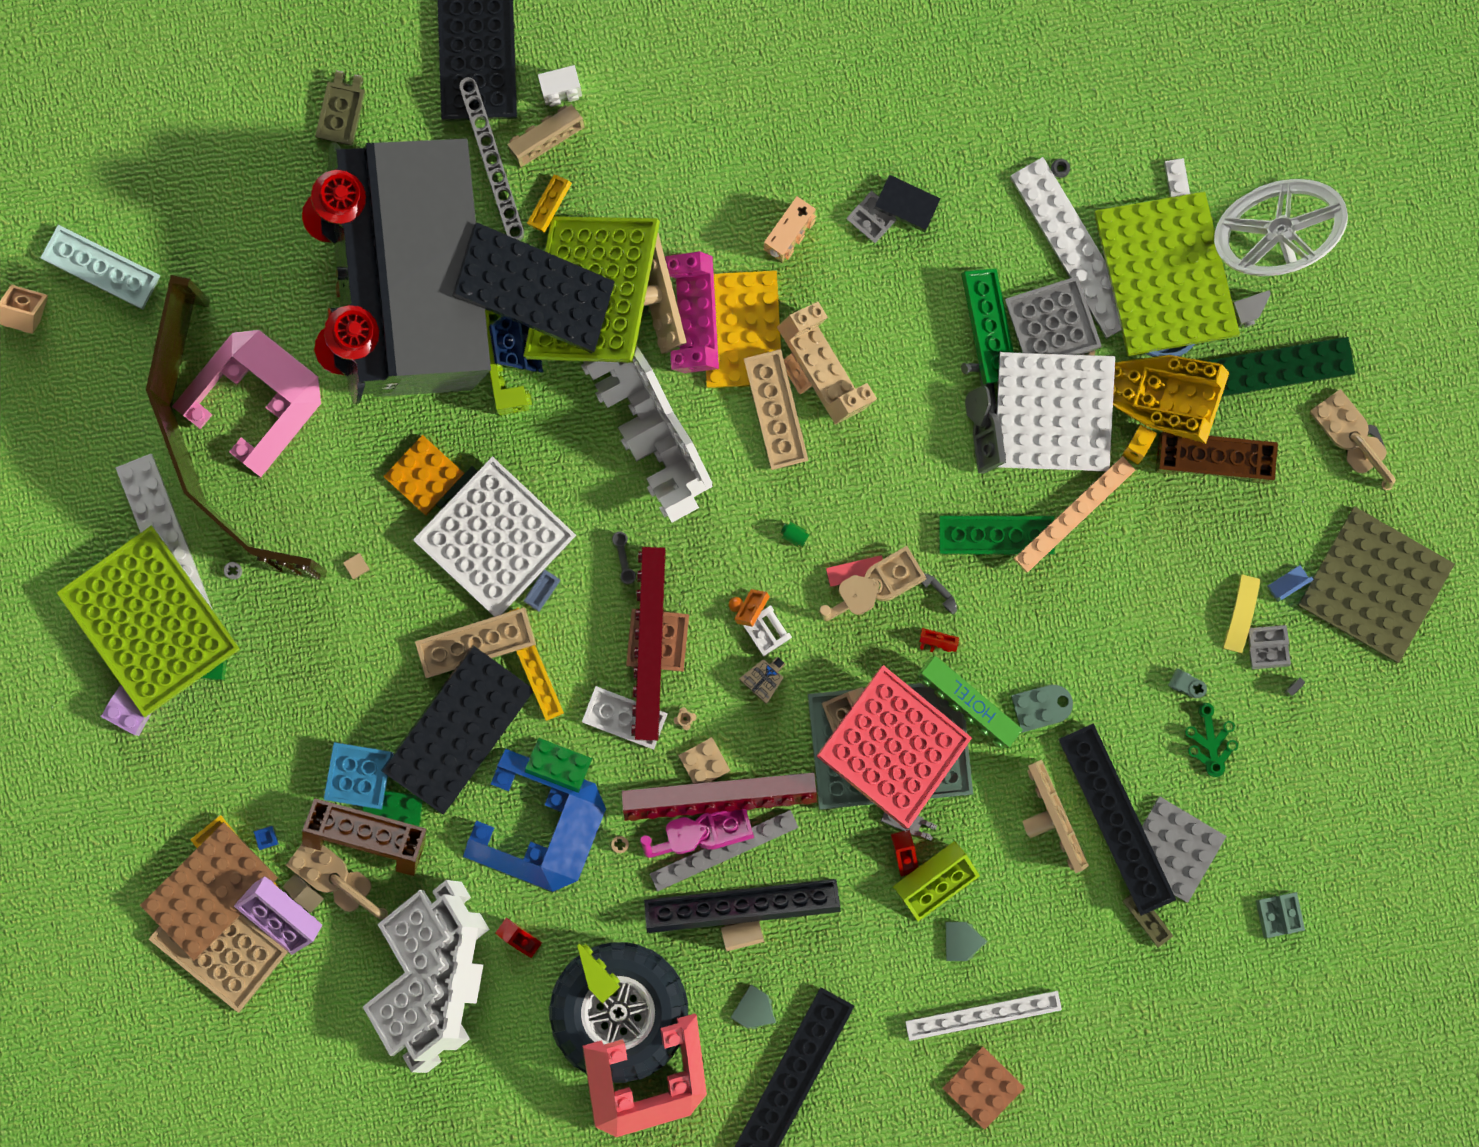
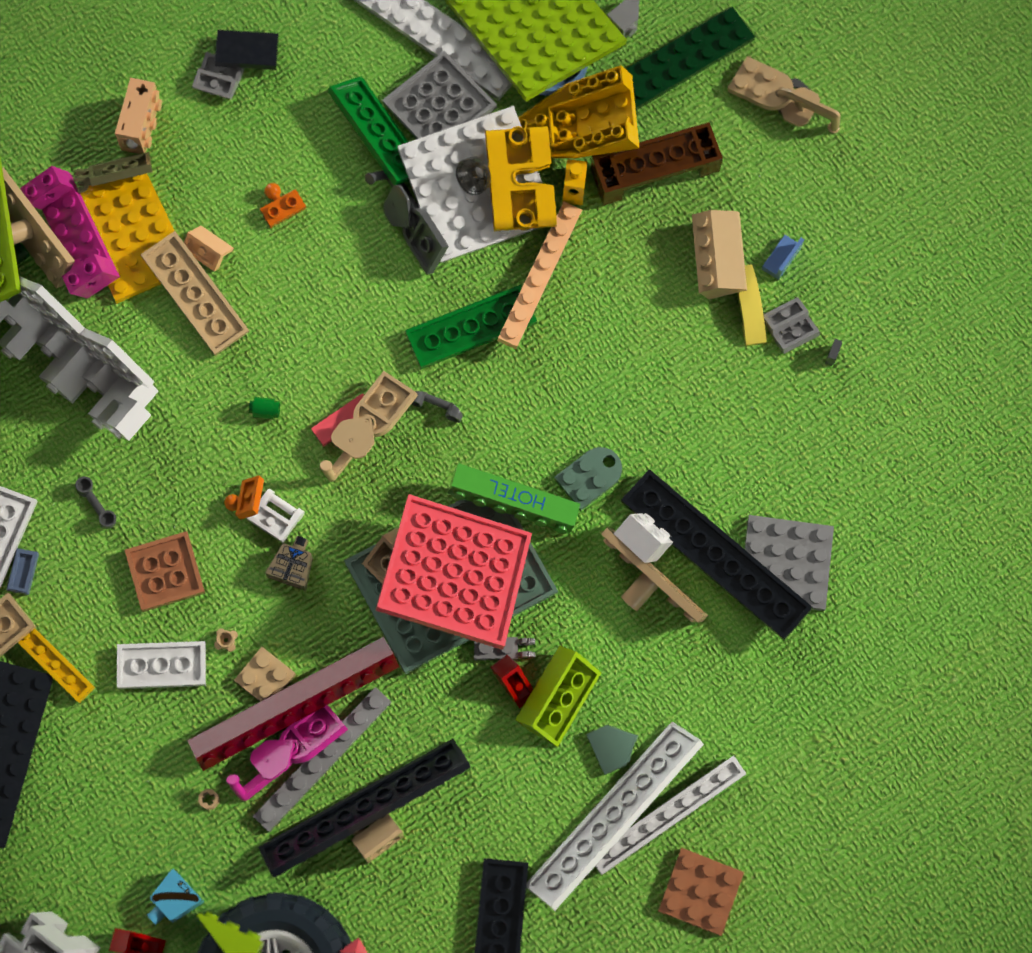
camera: 25 degrees left, 10 degrees down
blue slope [463,749,606,892] -> none
green plate [525,738,593,793] -> none
dark red brick [631,547,666,741] -> none
sand green slope [731,985,776,1029] -> none
tan plate [777,302,877,425] -> none
red plate [919,628,959,652] -> none
olive plate [1122,894,1173,948] -> none
sand green piece [1168,668,1207,698] -> none
green plant [1185,703,1238,777] -> none
sand green slope [1256,892,1305,938] -> none
olive plate [1297,506,1455,663] -> none
none -> olive tile [74,152,153,193]
none -> medium azure torso [147,869,204,925]
none -> orange plate [260,183,306,228]
none -> clear smoke piece [456,157,491,195]
none -> yellow connector [485,126,557,231]
none -> white plate [526,722,704,911]
none -> white brick [614,513,673,563]
none -> tan slope [692,210,747,299]

